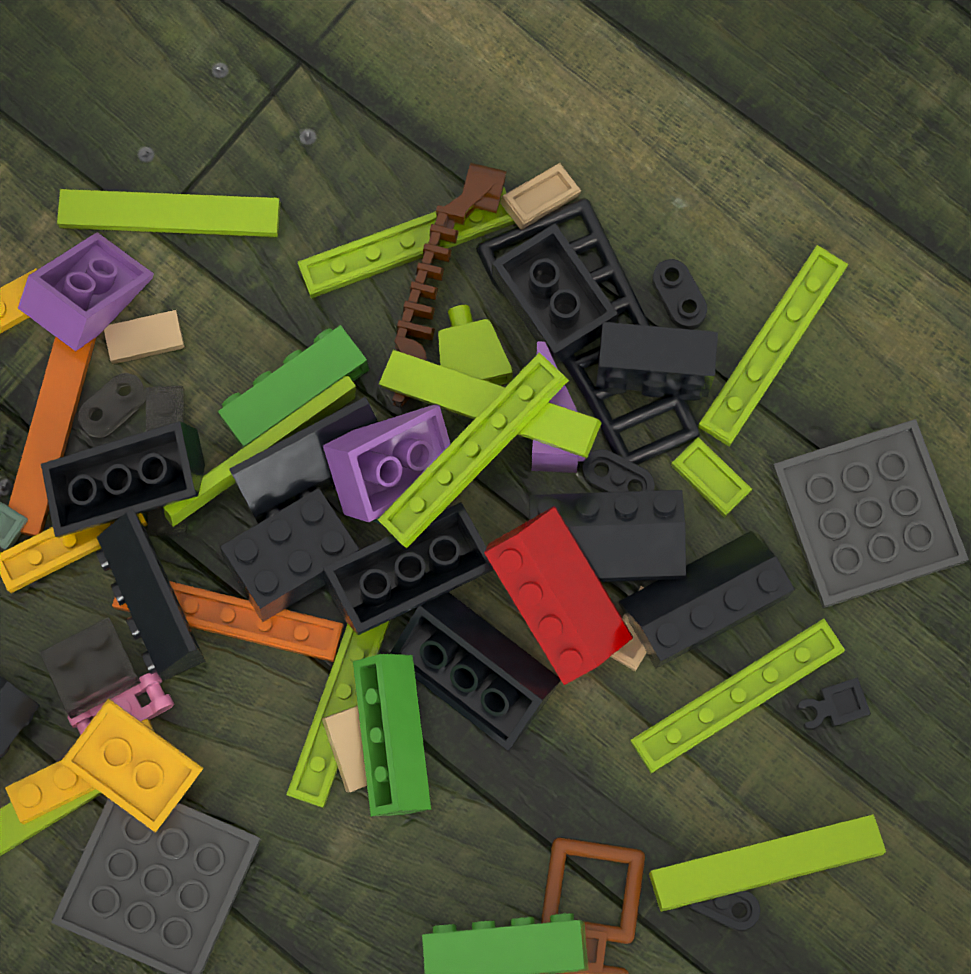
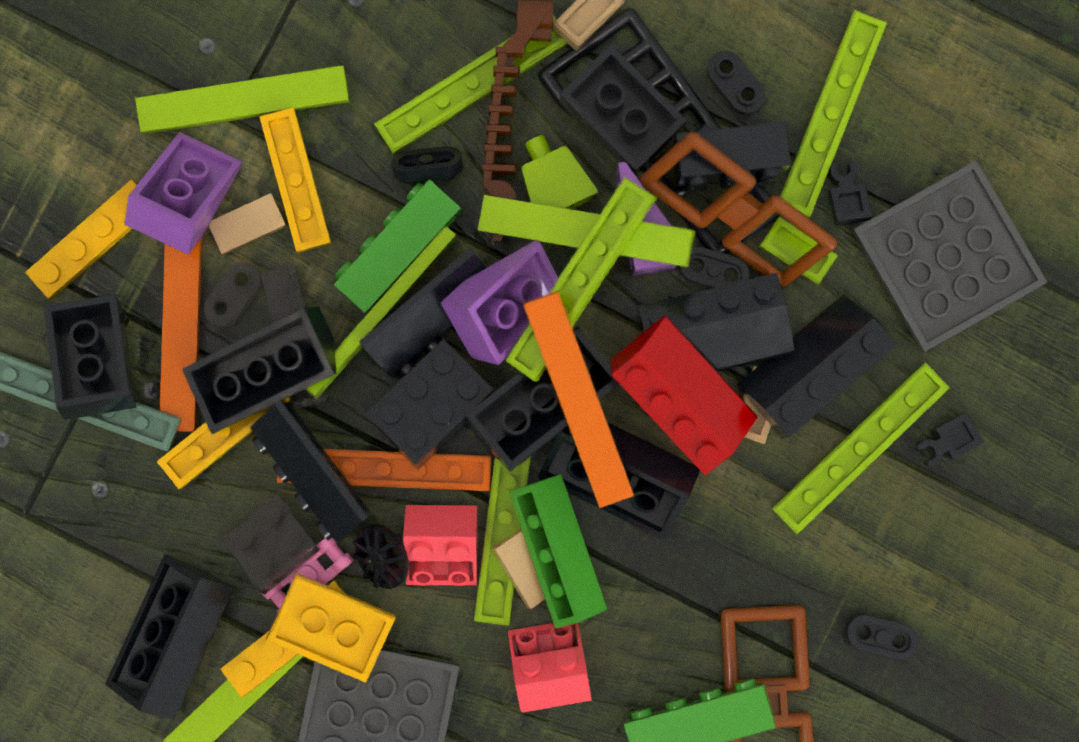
camera: 10 degrees left, 10 degrees up
lime tile [649,814,886,912] -> none
none -> yellow plate [260,107,332,253]
none -> black wheel [352,524,409,589]
none -> black plate [391,146,463,184]
none -> coral slope [403,505,478,586]
none -> coral slope [508,623,592,713]
none -> orange tile [523,290,634,508]
none -> dark orange bar [639,132,837,288]
none -> black plate [828,161,872,226]

